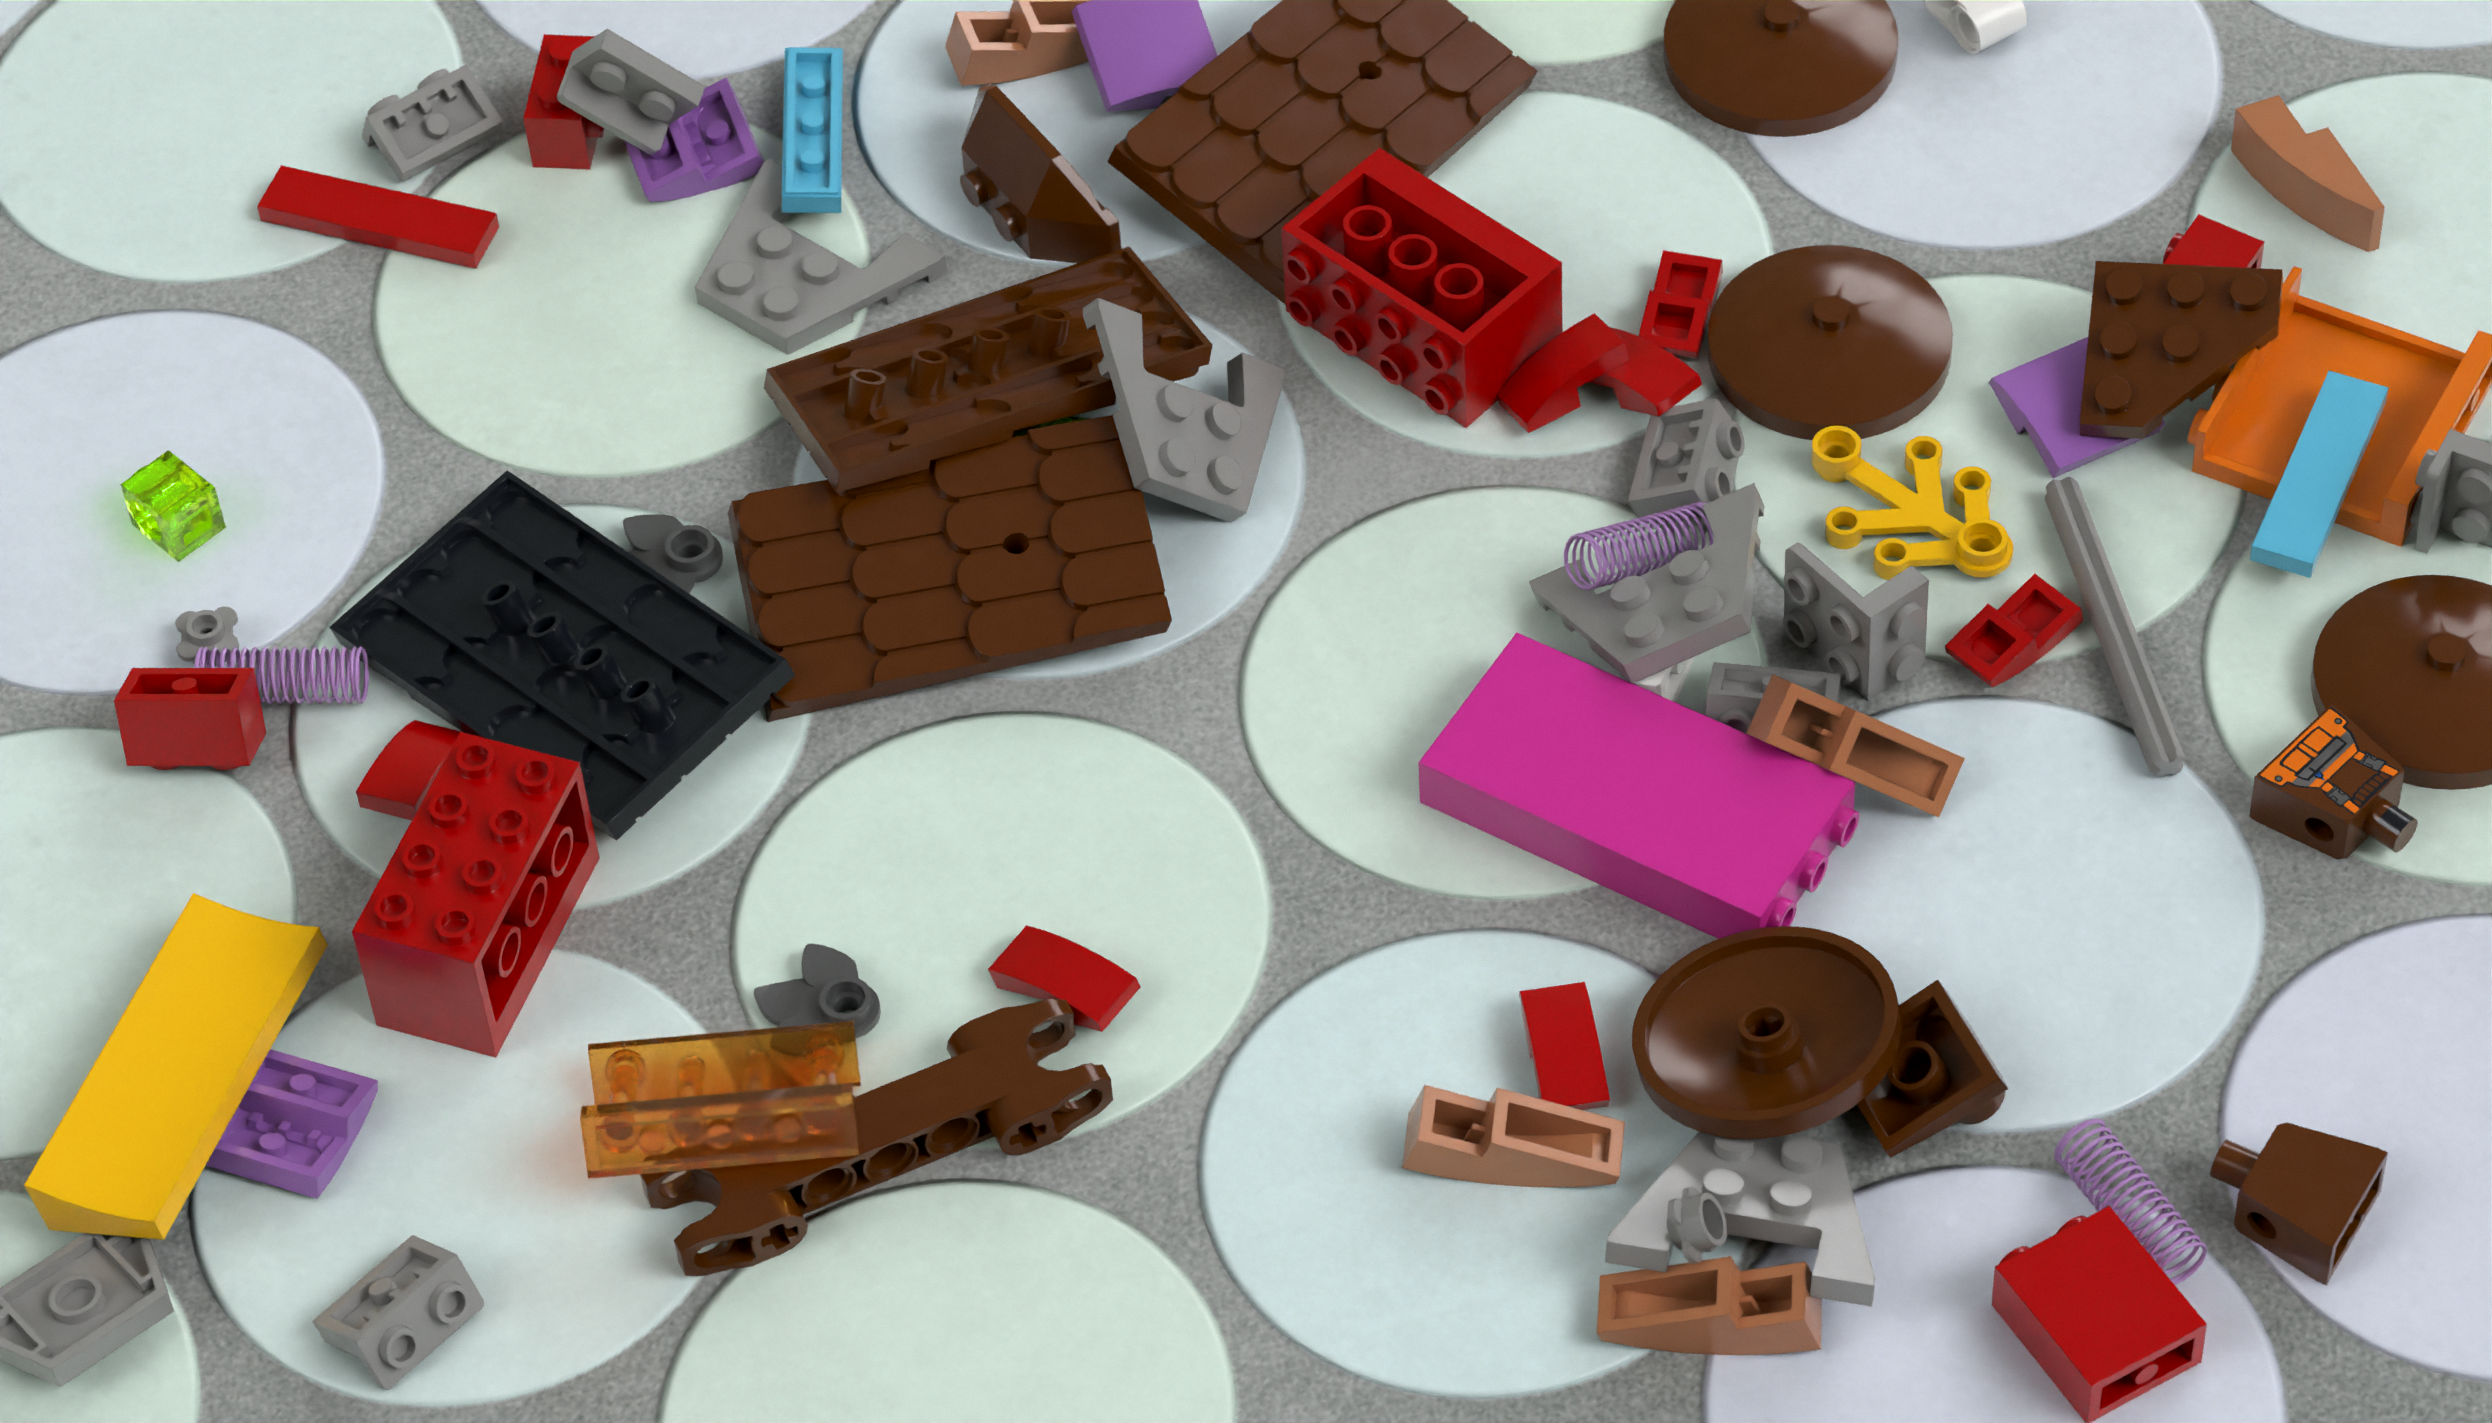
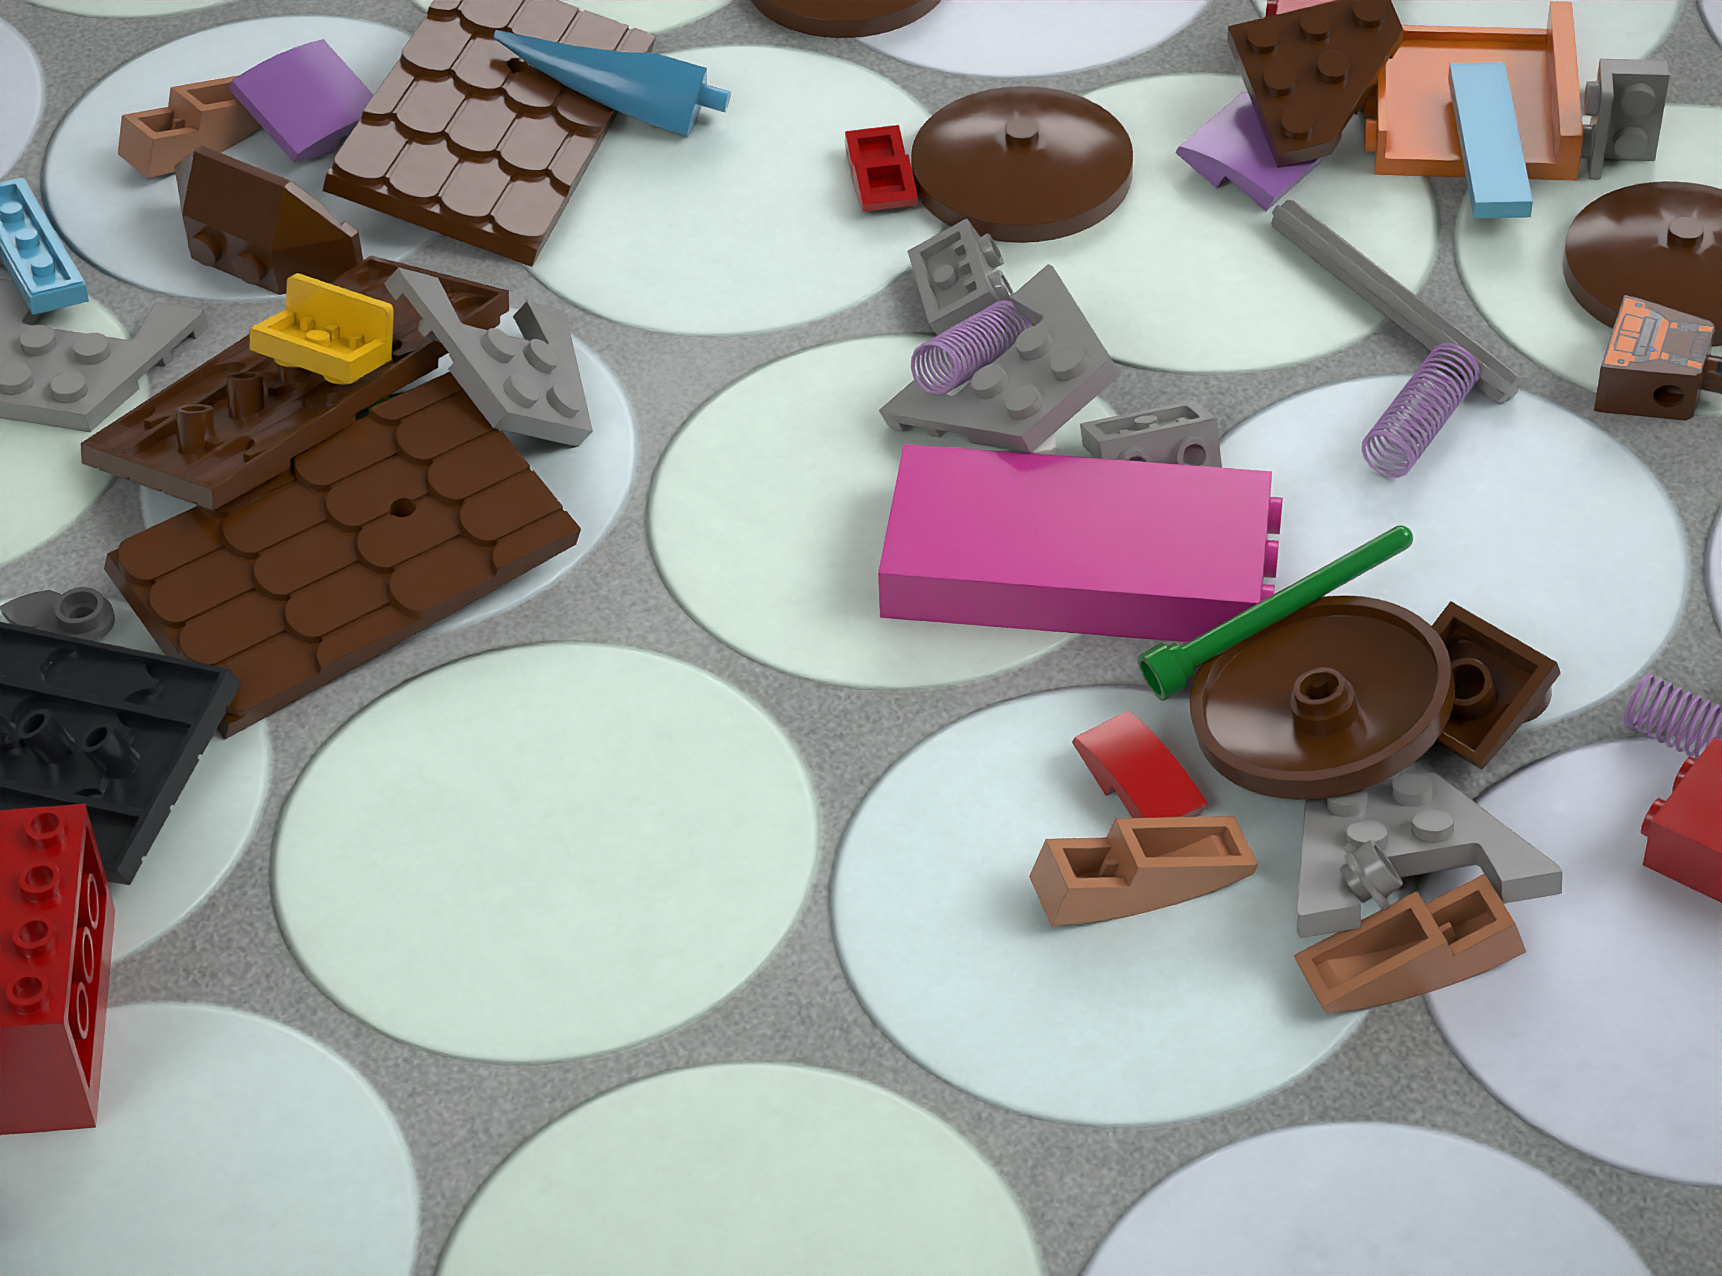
camera: 25 degrees left, 5 degrees down
clear orange fence [580,1021,861,1179] -> none
reddish brown piece [640,999,1113,1276] -> none
dark grey plate [754,943,881,1054] -> none
red slope [988,925,1141,1032] -> none
red brick [1281,148,1563,428] -> none
red slope [1497,313,1629,433] -> none
red slope [1589,327,1703,417] -> none
nougat slope [1747,674,1965,817] -> none
light grey bracket [1783,543,1929,701] -> none
yellow plant [1811,426,2013,580] -> none
red slope [1945,574,2084,688] -> none
none -> yellow bracket [249,273,394,384]
none -> dark azure piece [494,30,731,137]
none -> green piece [1137,525,1413,701]
none -> lavender piece [1361,343,1480,478]

